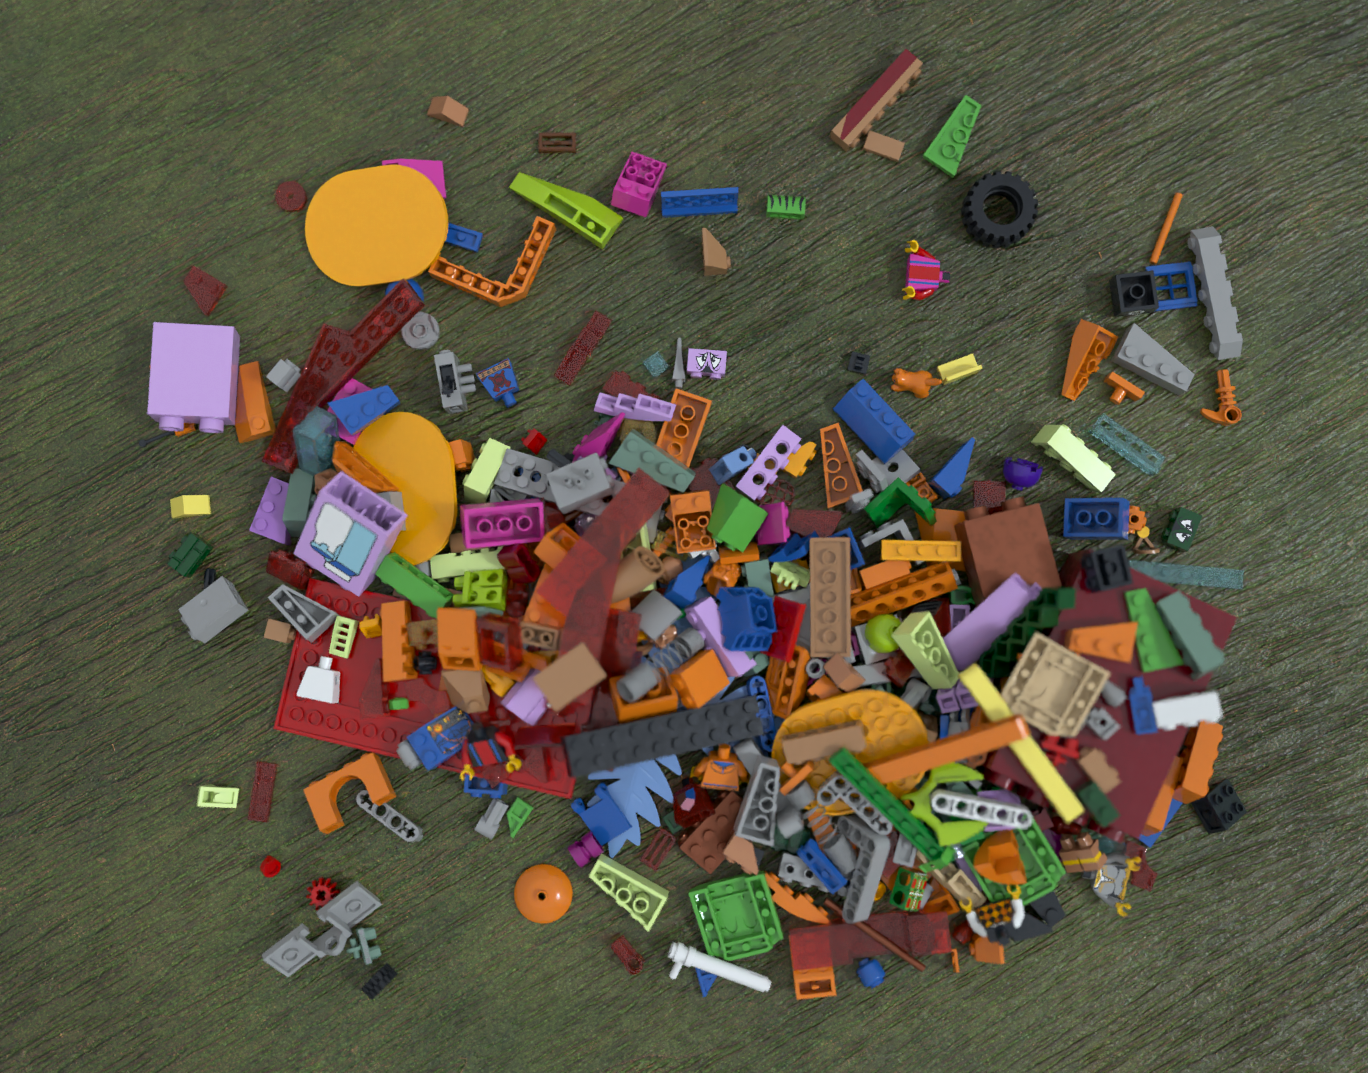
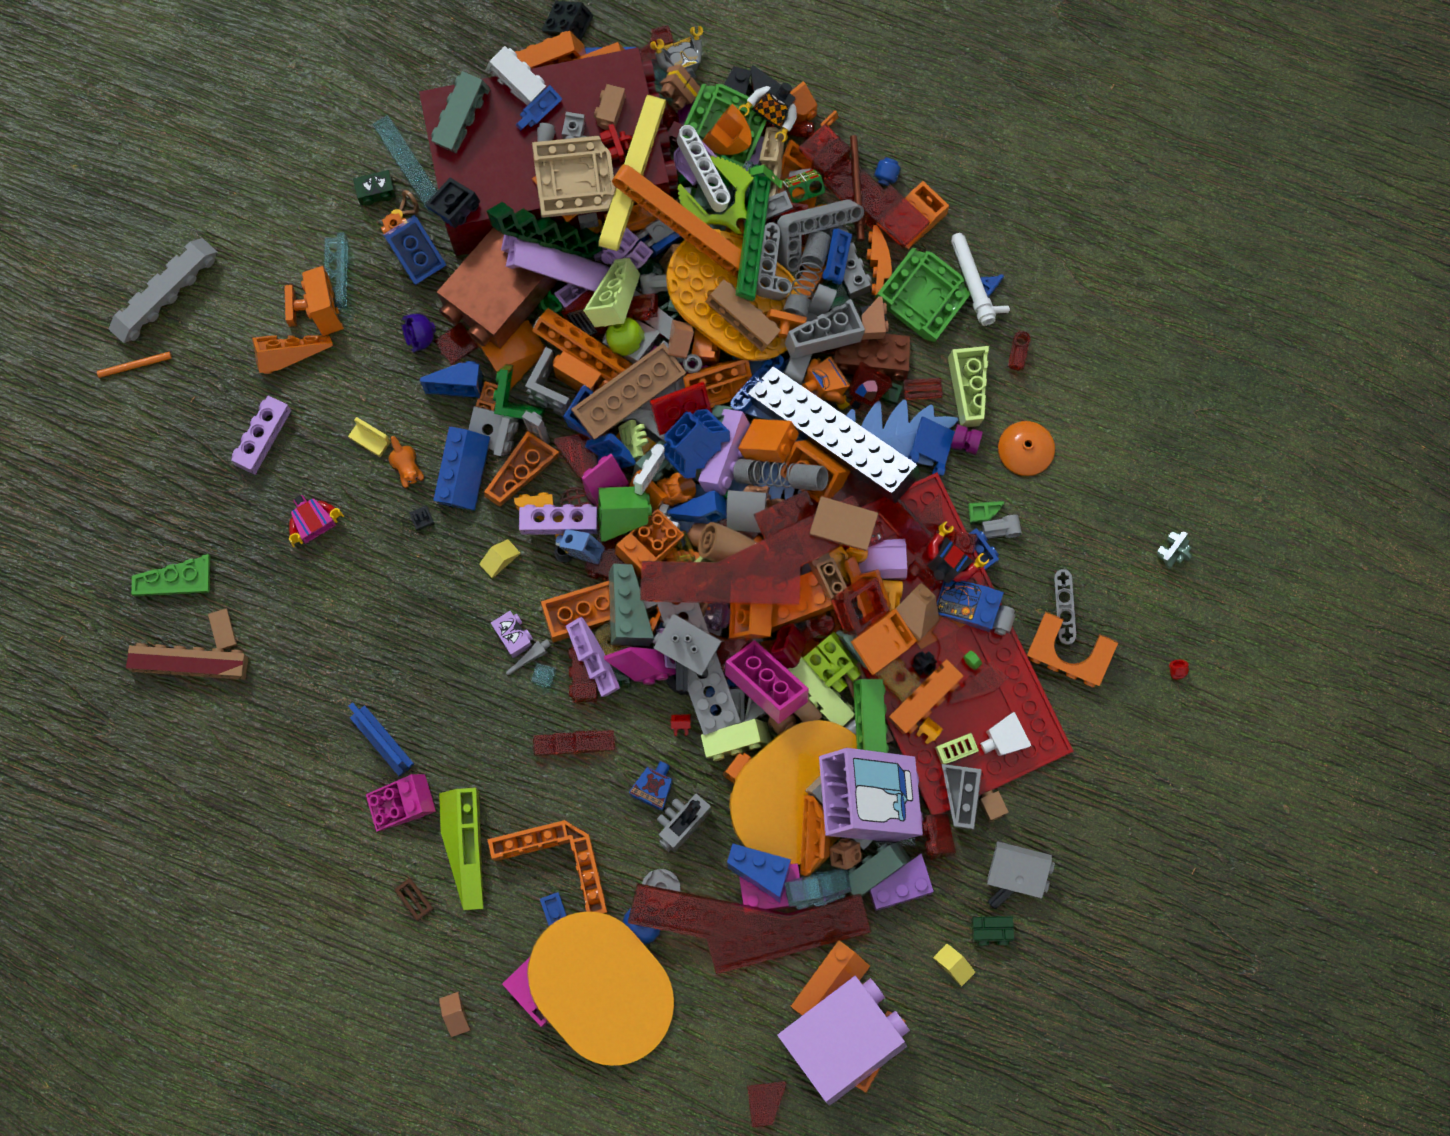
camera: 125 degrees left, 10 degrees down
black hinge [139,431,175,447] -> none
yellowish green slope [196,784,239,808] -> none
clear red tile [247,761,278,823] -> none
light grey plate [262,881,382,977] -> none
light grey brick [266,359,302,392] -> none
clear red piece [275,181,307,213] -> none
red gear [306,877,340,910] -> none
black tyre [361,963,398,1000] -> none
medium nougat slope [702,228,731,276] -> none
bright green brick [766,195,806,220] -> none
light orange plate [881,540,961,562] -> none
black tyre [961,171,1038,249] -> none
yellowish green wedge [1031,424,1116,492] -> none
orange wedge [1064,622,1138,662] -> none
dark green brick [1072,780,1121,828] -> none
black brick [1109,270,1159,317] -> none
light grey wedge [1111,323,1195,395] -> none
bright green wing [1124,588,1184,672] -> none
blue piece [1145,262,1197,312] -> none
orange piece [1200,369,1242,426] -> none
none -> lavender brick [231,396,291,475]
none -> orange wedge [301,266,344,336]
none -> light yellow slope [479,539,521,578]
none -> white hinge [633,444,665,495]

